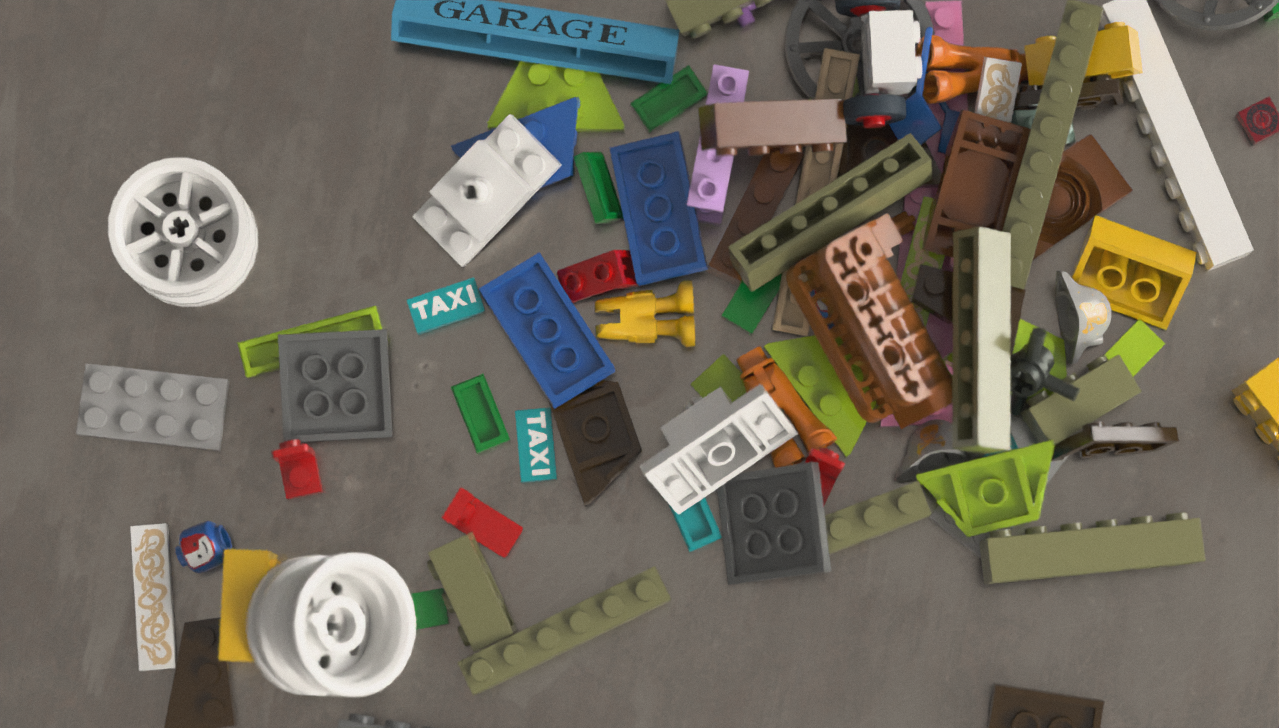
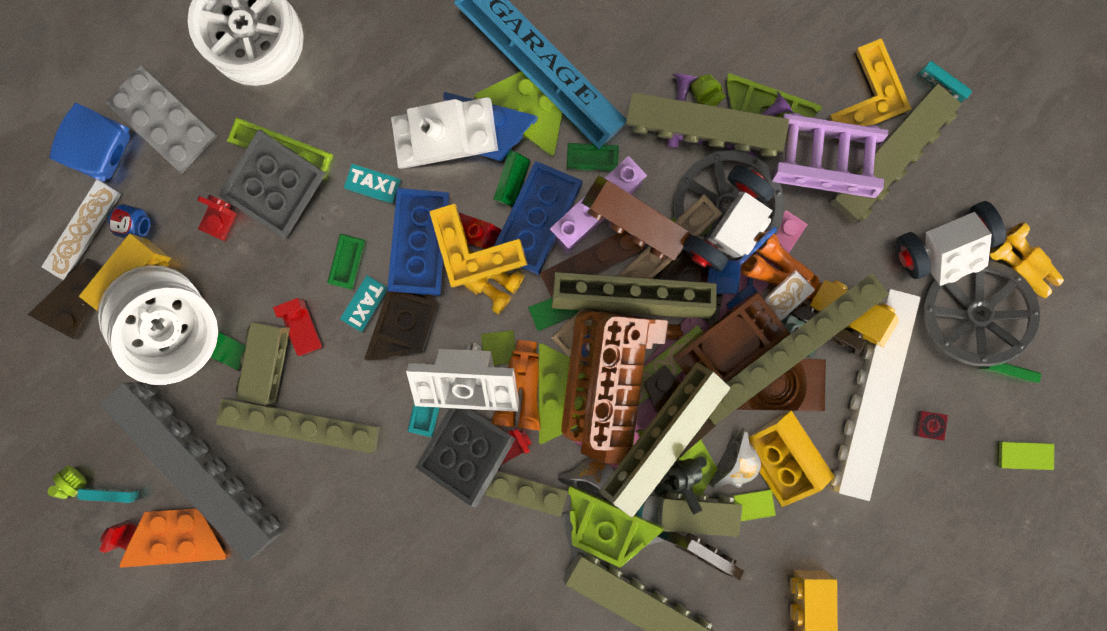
camera: 35 degrees right, 5 degrees up
none -> blue piece [49,103,130,182]
none -> yellow plate [429,204,528,287]

